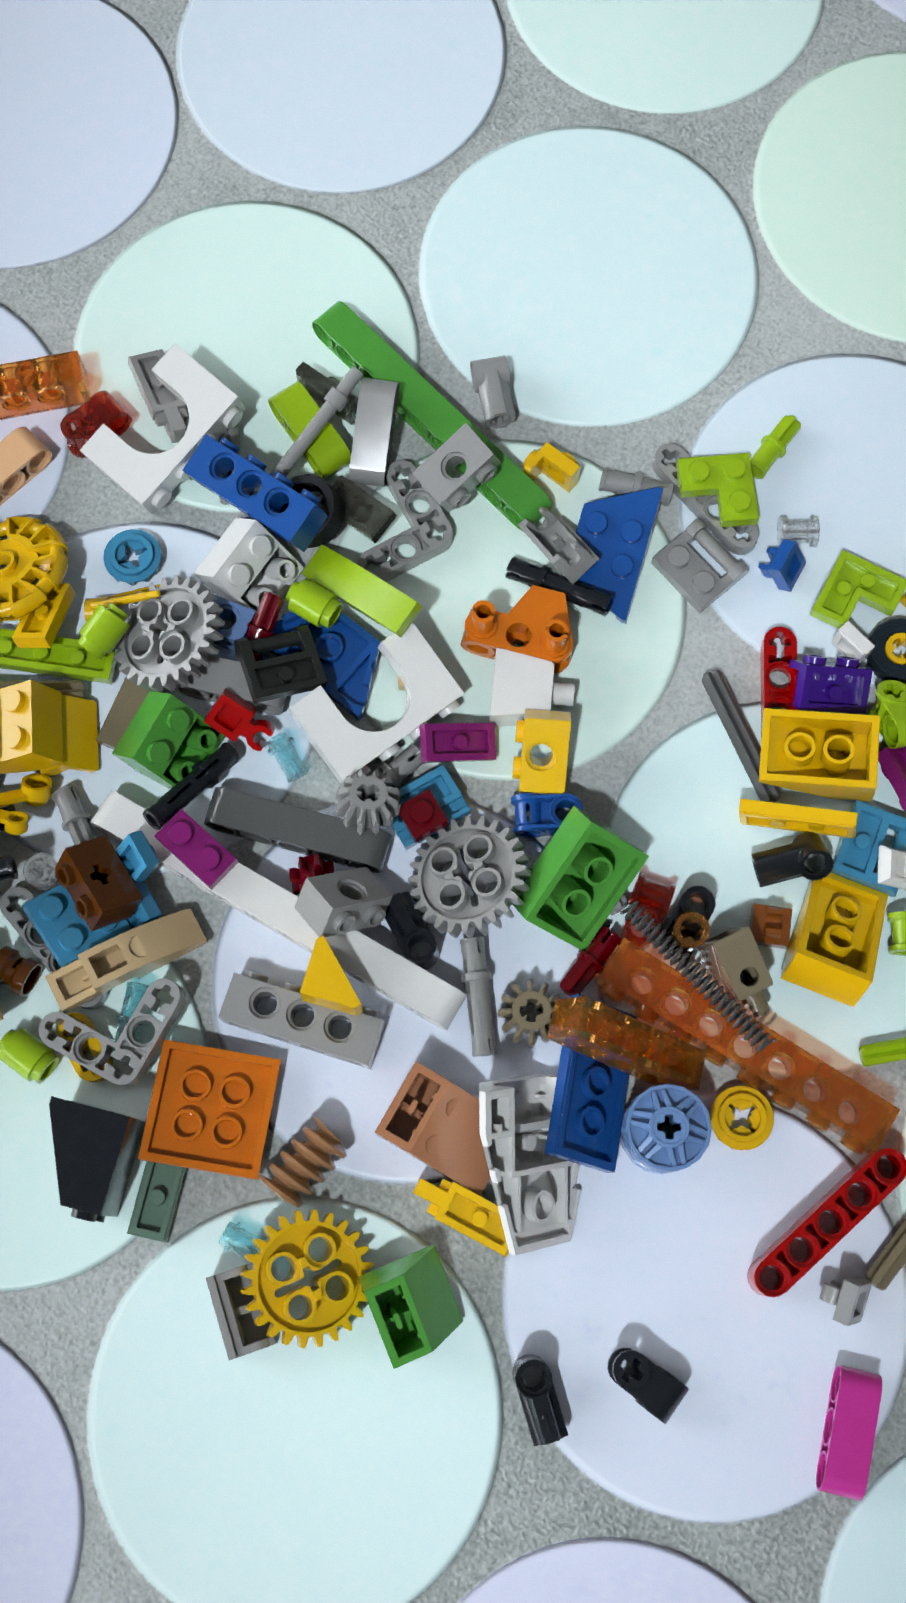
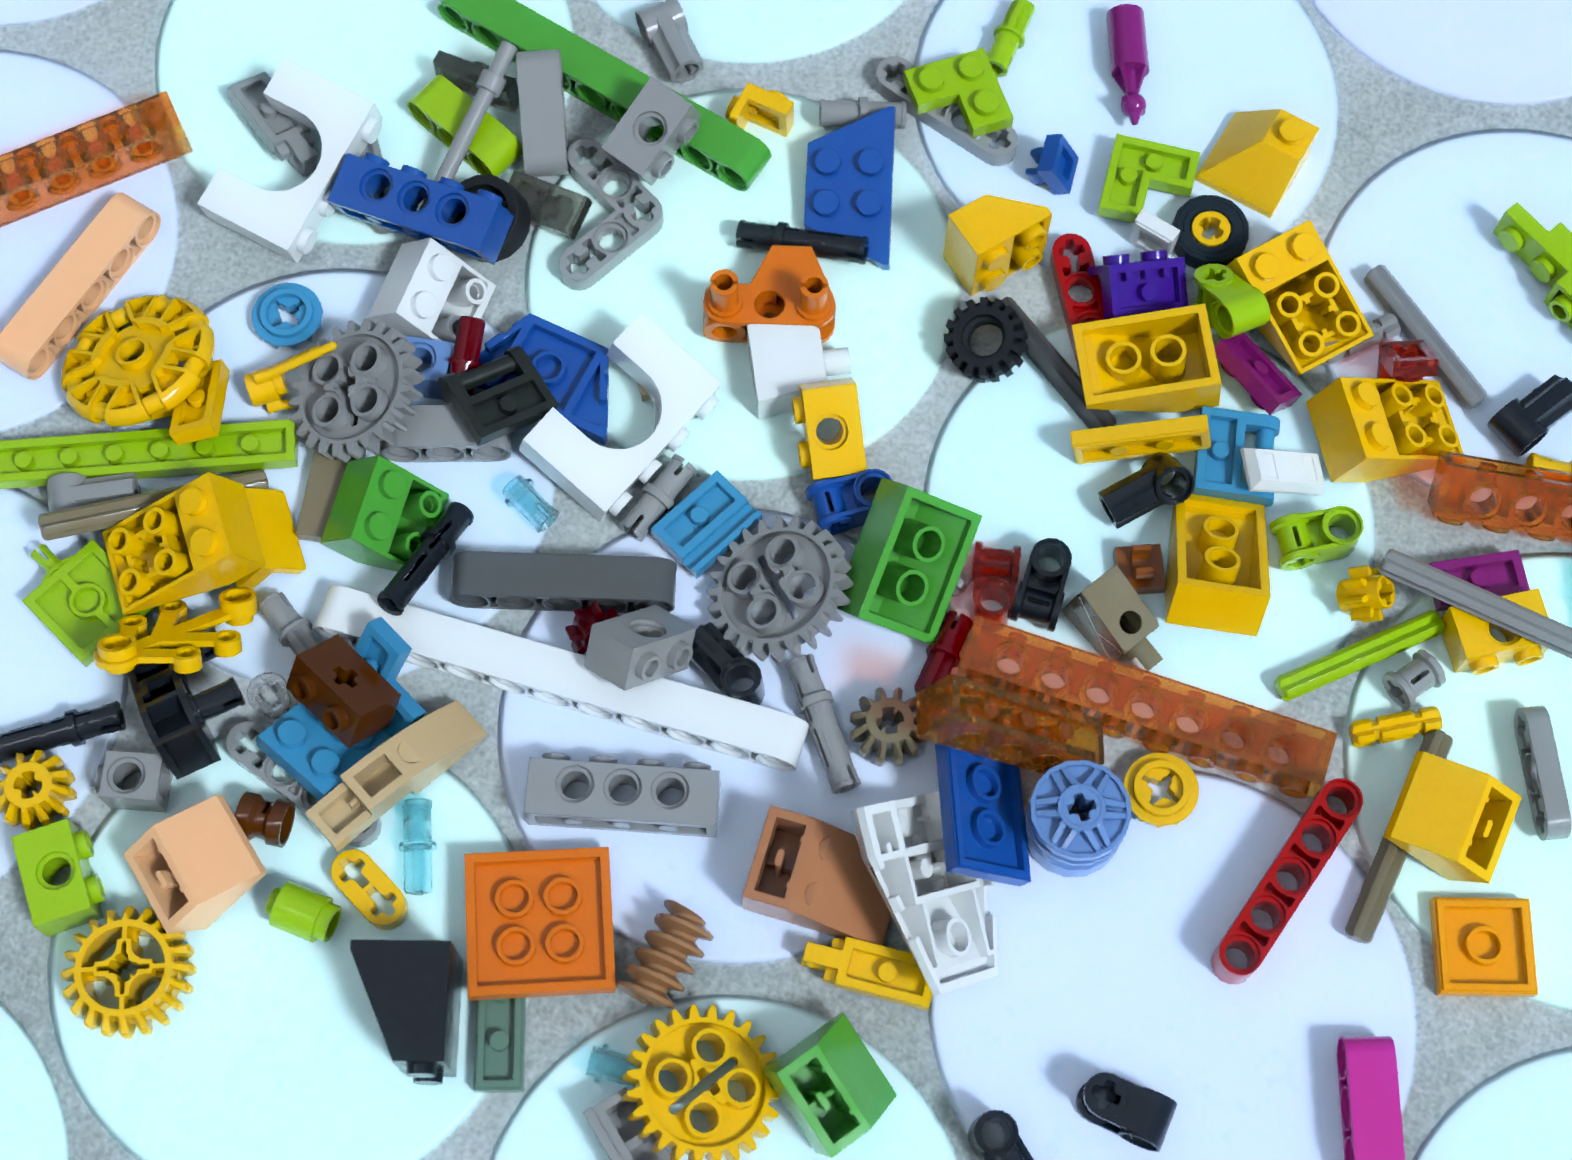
camera: 15 degrees left, 5 degrees down
light grey beam [39,978,185,1087] -> none
clear red piece [60,390,132,458] -> none
lime brick [77,602,130,660] -> none
magenta plate [154,809,238,890] -> none
red plate [203,688,275,751] -> none
lime brick [286,578,343,629] -> none
yellow slope [299,935,363,1016] -> none
lime slope [301,544,422,638] -> none
light grey gear [336,769,401,835] -> none
dark red plate [399,789,449,843] -> none
magenta plate [419,722,496,763] -> none
light grey hinge [518,507,600,584] -> none
dark grey piece [620,901,776,1052] -> none
light grey plate [651,518,749,613] -> none
clear orange bush [673,912,710,949] -> none
clear bush [777,514,820,547] -> none
light grey tile [819,1276,872,1326] -> none
none -> yellow slope [943,194,1052,296]
none -> black tyre [944,297,1029,383]
none -> magenta wheel [1106,4,1150,125]

